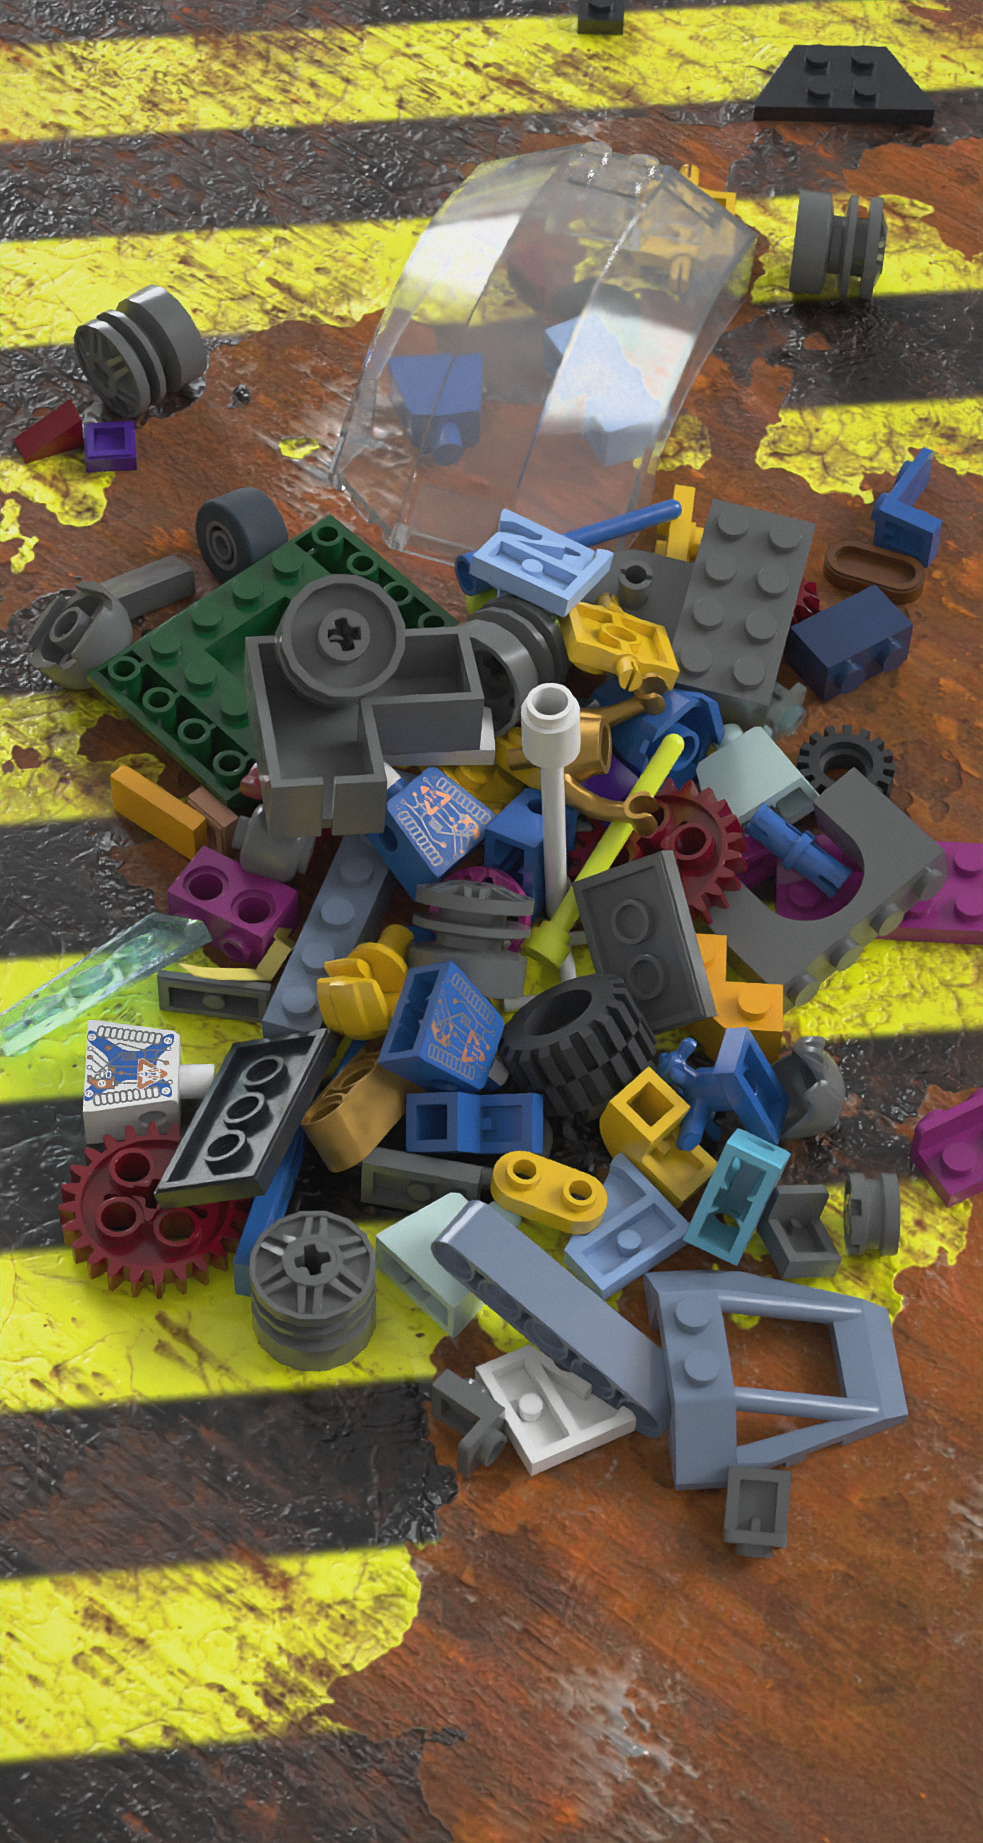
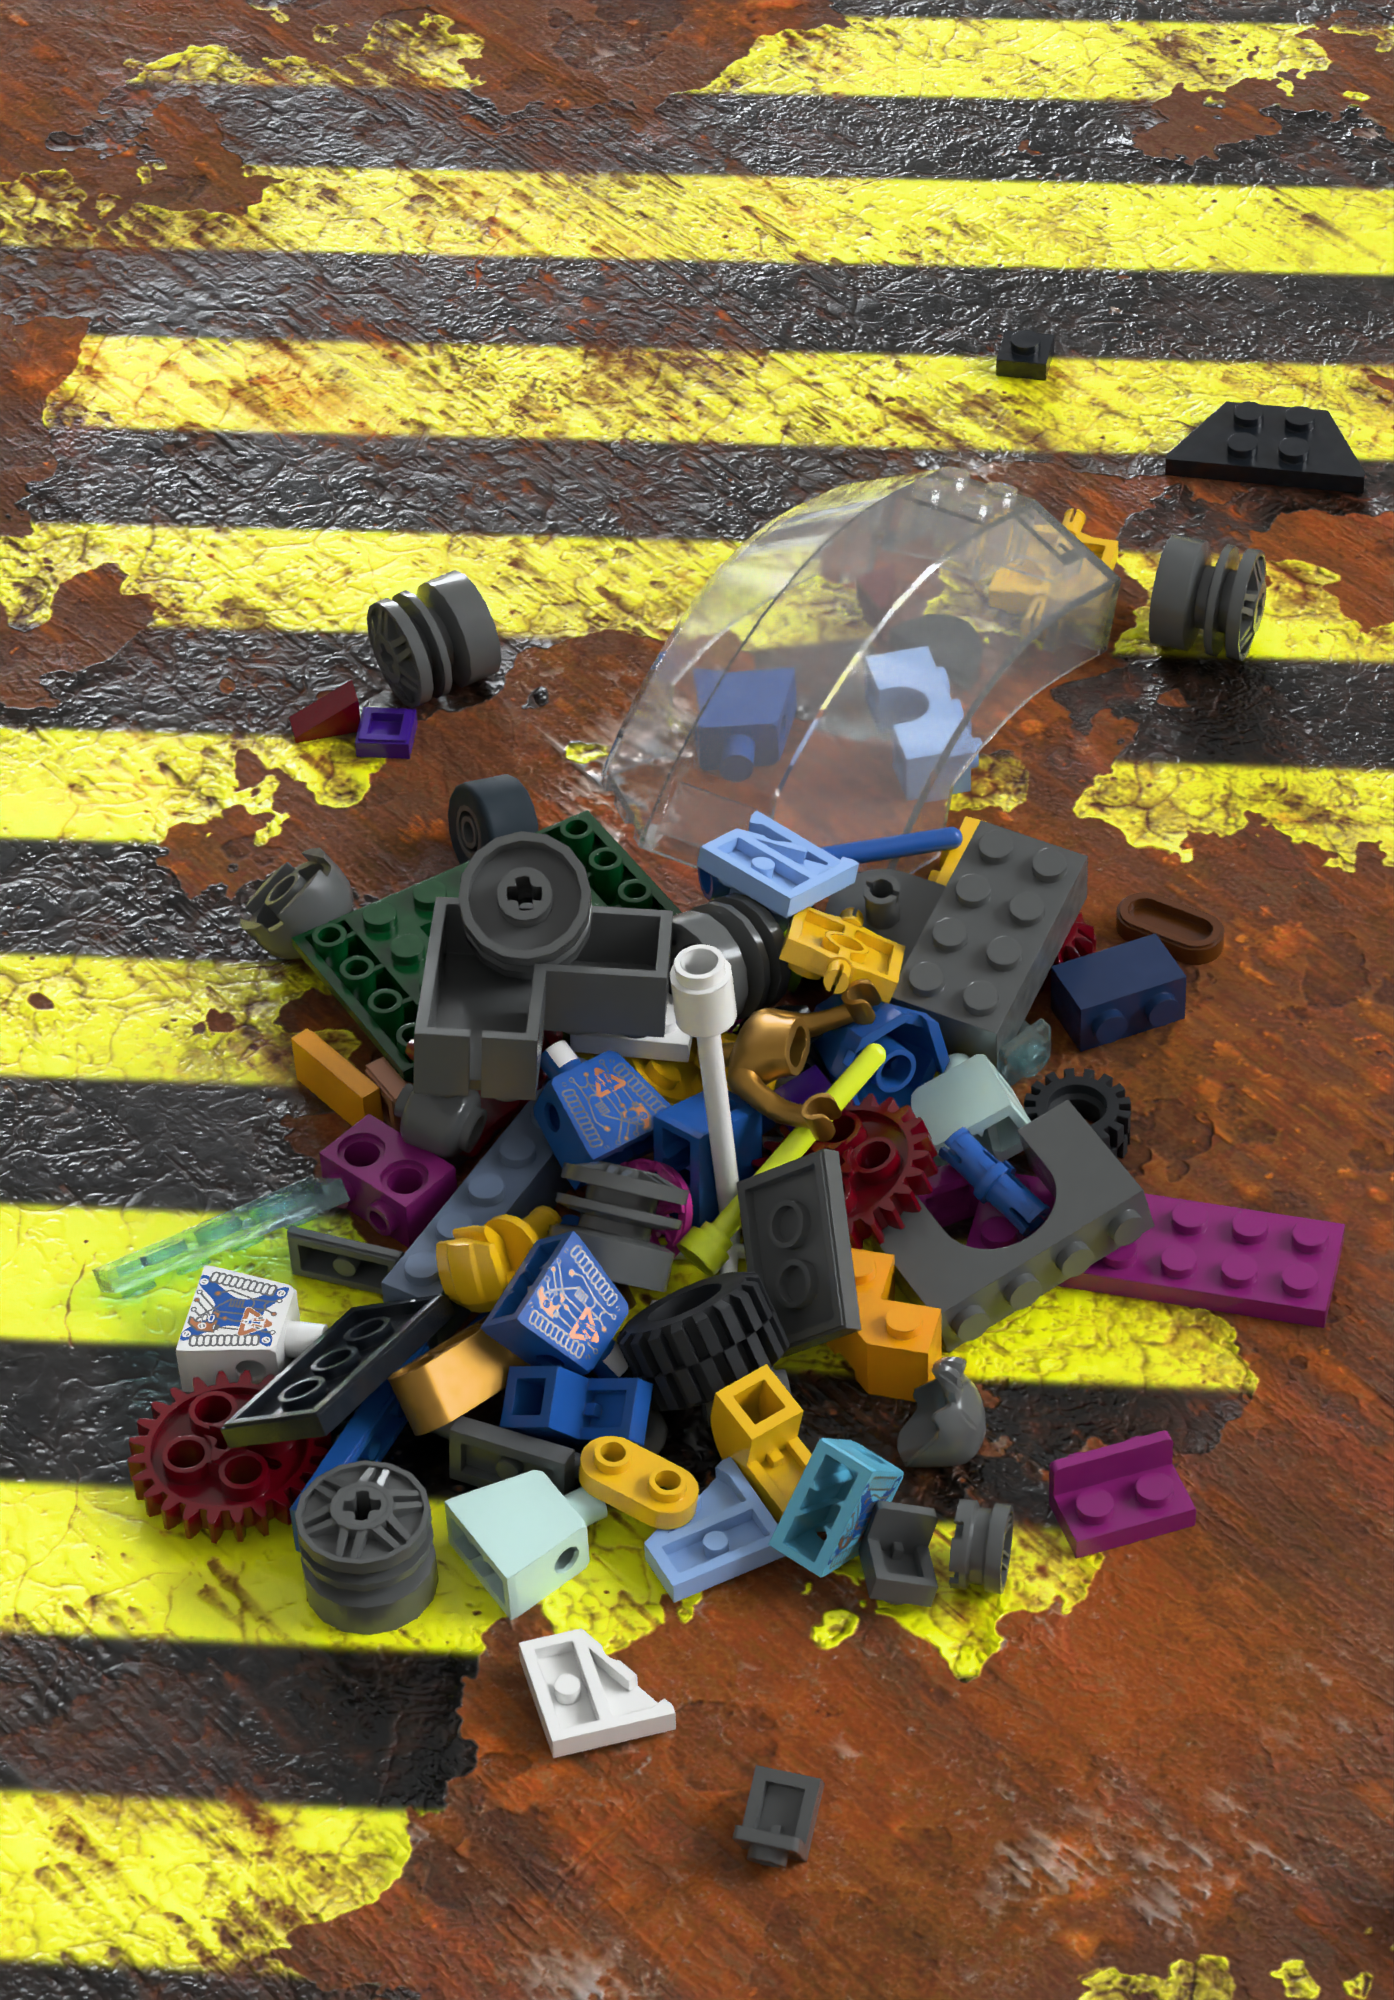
camera: 15 degrees right, 10 degrees down
dark grey slope [78,555,196,620] -> none
light yellow piece [179,927,296,982] -> none
sand blue beam [431,1200,672,1439] -> none
dark grey bracket [431,1368,507,1479] -> none
sand blue windscreen [643,1269,908,1491] -> none
blue piece [656,1027,791,1151] -> none
blue bracket [871,447,943,568] -> none

